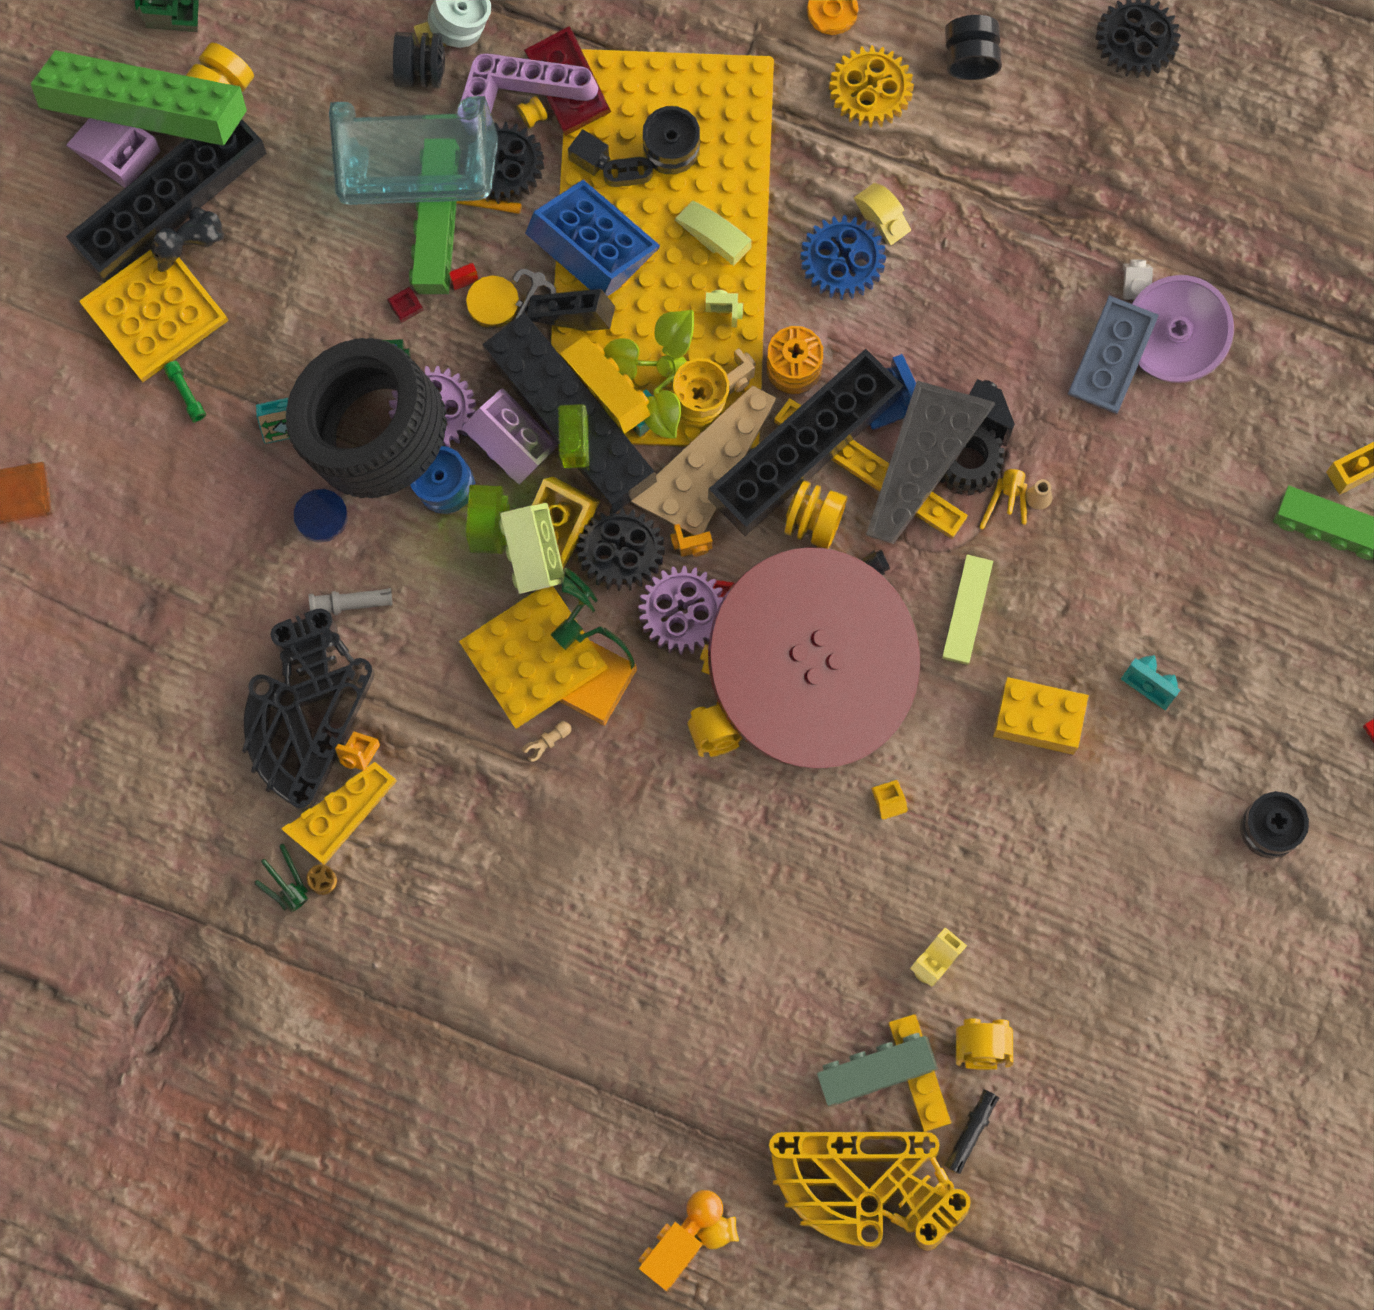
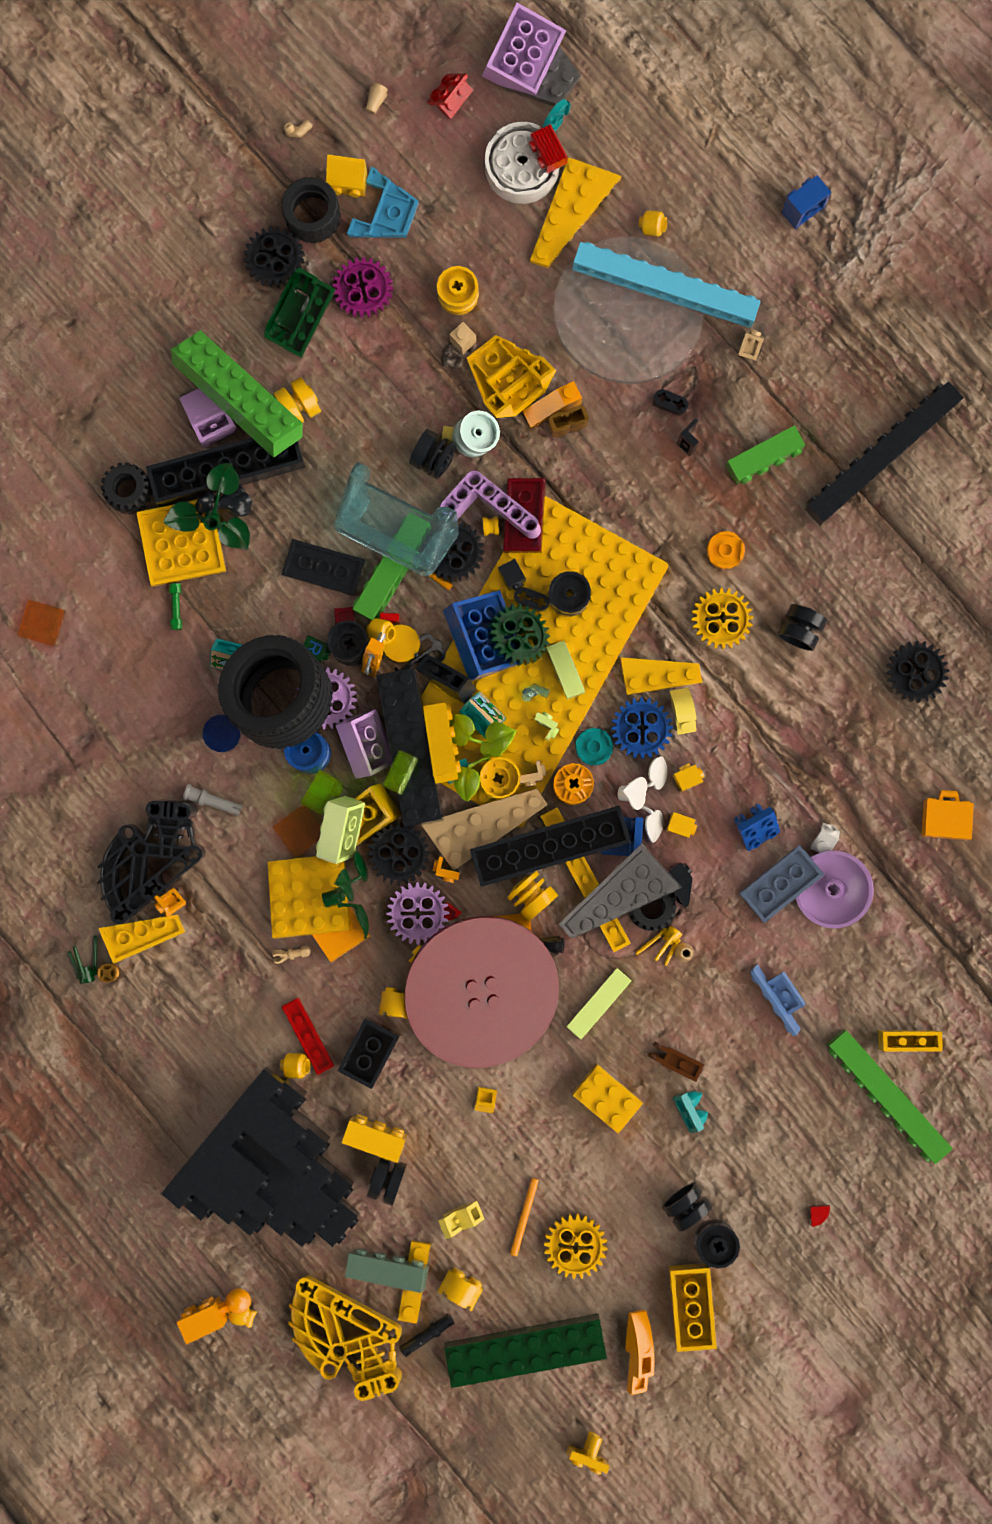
camera: 30 degrees right, 10 degrees up
none -> black tyre [101,462,153,514]
none -> black panel [161,1067,359,1247]
none -> dark green plant [163,463,250,550]
none -> clear orange tile [273,804,321,858]
none -> yellow head [280,1053,310,1079]
none -> black tile [281,539,365,597]
none -> red tile [281,997,335,1075]
none -> black wheel [327,621,370,666]
none -> black brick [337,1017,401,1089]
none -> yellow brick [342,1114,408,1163]
none -> light orange piece [362,632,386,678]
none -> yellow head [366,618,396,645]
none -> black wheel [367,1157,407,1206]
none -> dark green brick [444,1313,607,1388]
none -> panel [459,692,506,739]
none -> dark green gear [488,604,550,666]
none -> light orange bar [510,1177,539,1256]
none -> clear light blue arm [522,684,551,702]
none -> yellow gear [544,1213,608,1279]
none -> yellow plate [566,1431,610,1475]
none -> teal tile [575,728,613,766]
none -> white plant [618,756,667,843]
none -> yellow wing [620,657,702,695]
none -> light orange slope [625,1309,654,1395]
none -> reddish brown hinge [648,1042,705,1082]
none -> black wheel [662,1182,713,1232]
none -> yellow brick [666,812,697,838]
none -> yellow brick [668,1263,717,1352]
none -> yellow brick [673,763,704,792]
none -> blue plate [734,804,781,851]
none -> medium blue bracket [750,964,806,1036]
none -> light orange piece [921,790,974,840]

